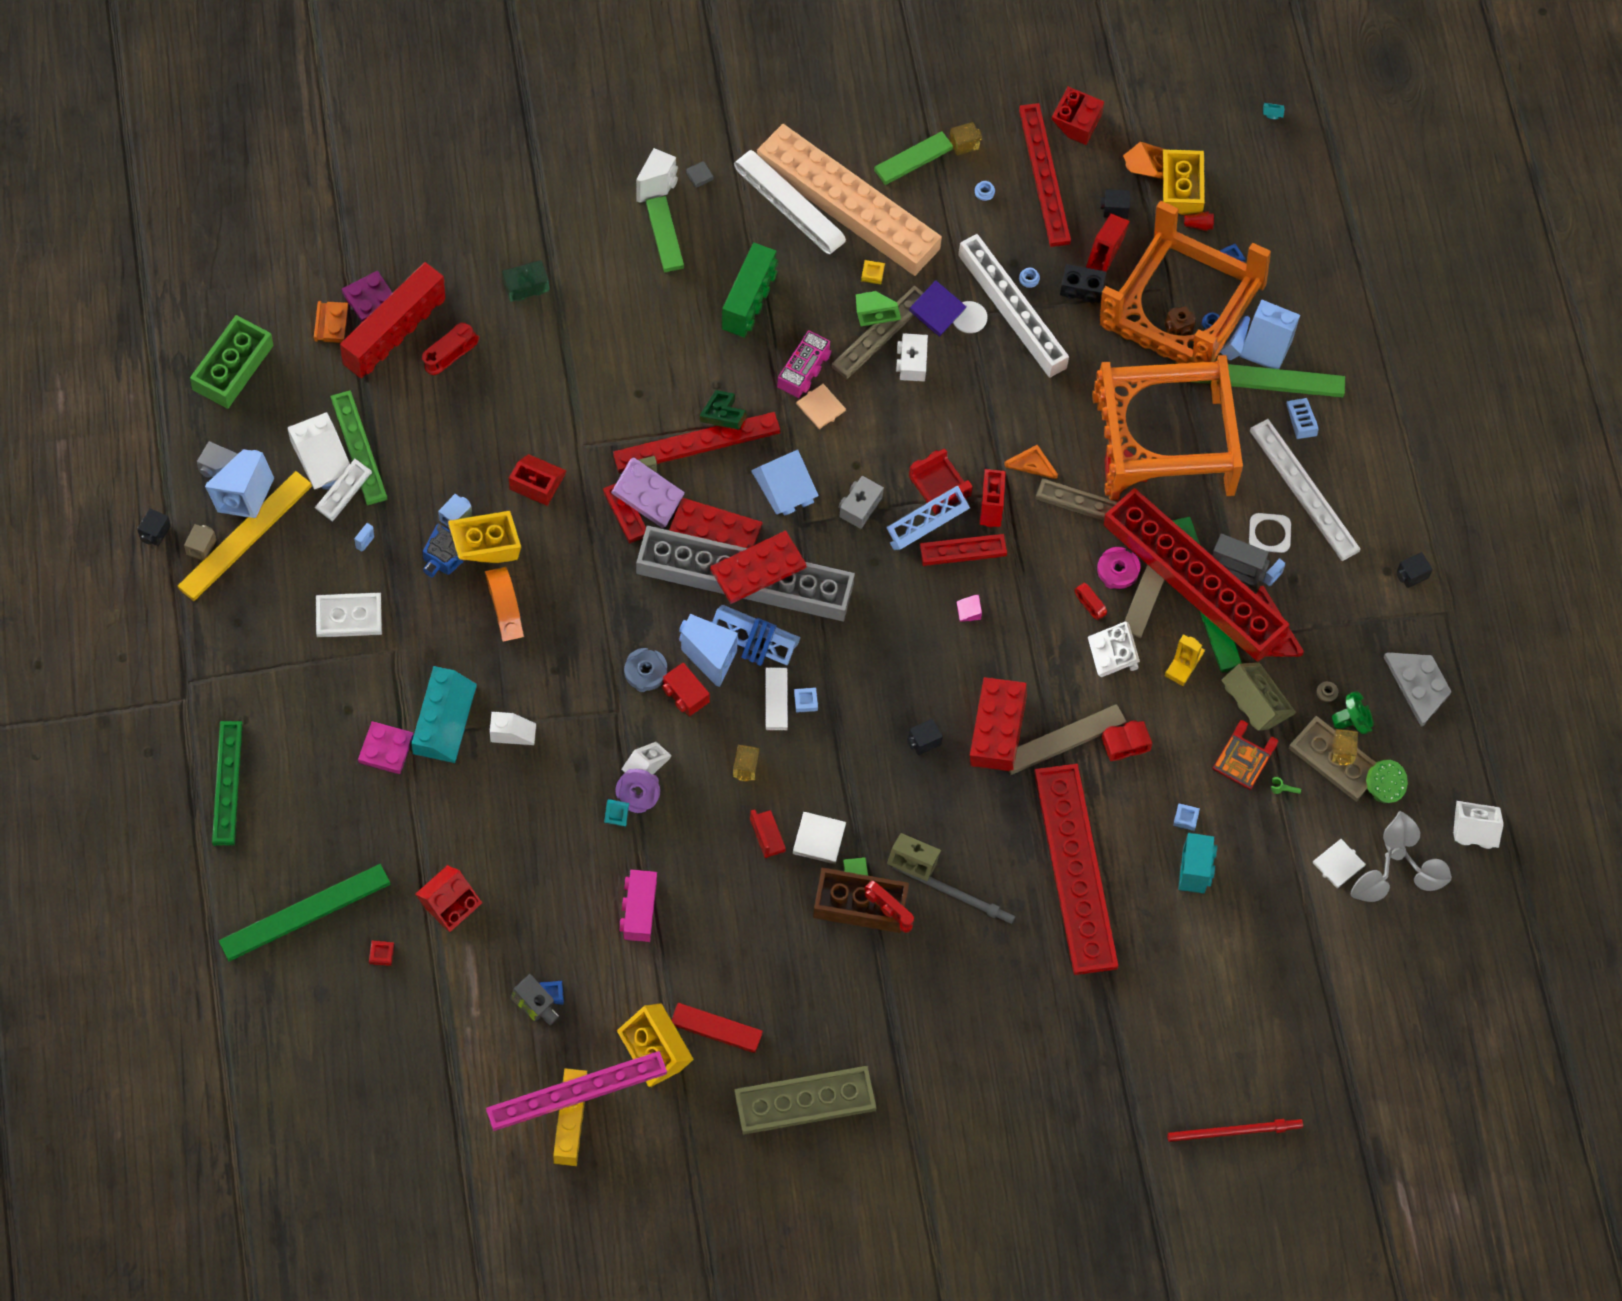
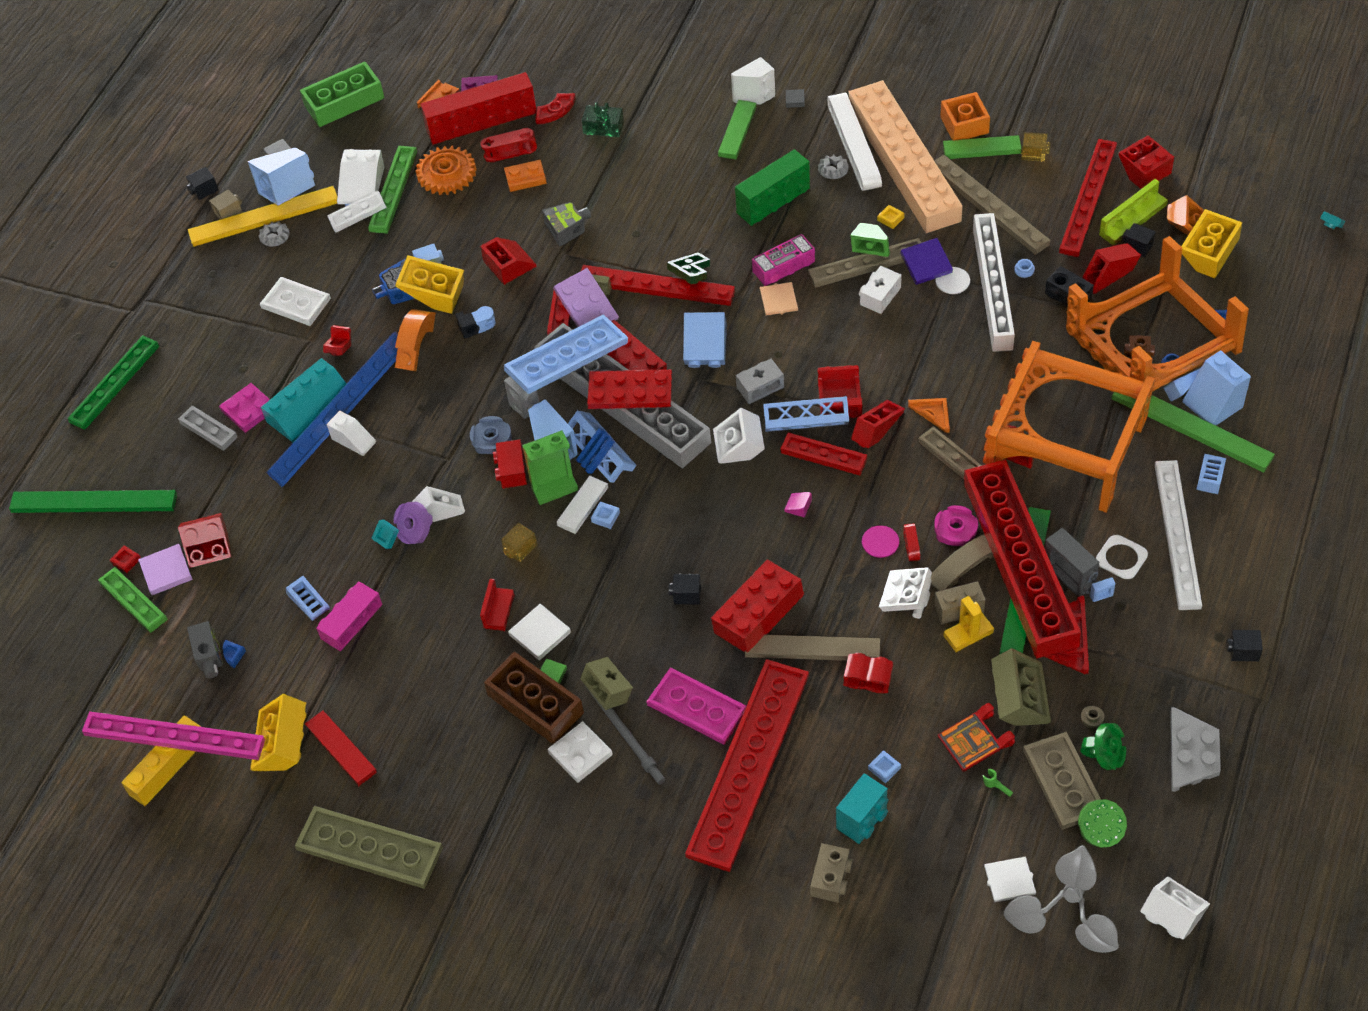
camera: 40 degrees right, 10 degrees down
light blue tile [354,523,374,552] -> none
red plate [864,881,914,933] -> none
light blue plate [975,181,995,201] -> none
red cone [1184,211,1214,232] -> none
clear yellow brick [1332,729,1358,765] -> none
none -> bright green tile [98,567,168,633]
none -> lavender tile [138,544,193,595]
none -> light grey plate [178,406,238,451]
none -> light grey gear [258,221,290,247]
none -> blue plate [266,331,398,487]
none -> light blue slope [286,576,330,621]
none -> red bracket [323,325,351,356]
none -> orange gear [416,146,477,195]
none -> leg [455,306,496,339]
none -> orange plate [504,160,547,192]
none -> light blue plate [504,315,628,394]
none -> light grey brick [504,376,539,419]
none -> bright green panel [522,430,578,505]
none -> red tile [535,93,576,124]
none -> dark grey torso [542,202,591,247]
none -> white plate [548,721,613,783]
none -> dark pink tile [647,667,746,745]
none -> white slope [713,408,765,464]
none -> dark tan brick [810,843,853,903]
none -> light grey gear [818,154,849,179]
none -> dark pink piece [862,526,899,558]
none -> dark tan plate [934,155,1050,255]
none -> dark tan brick [934,581,985,624]
none -> orange brick [940,92,990,140]
none -> lime fence [1099,179,1168,246]

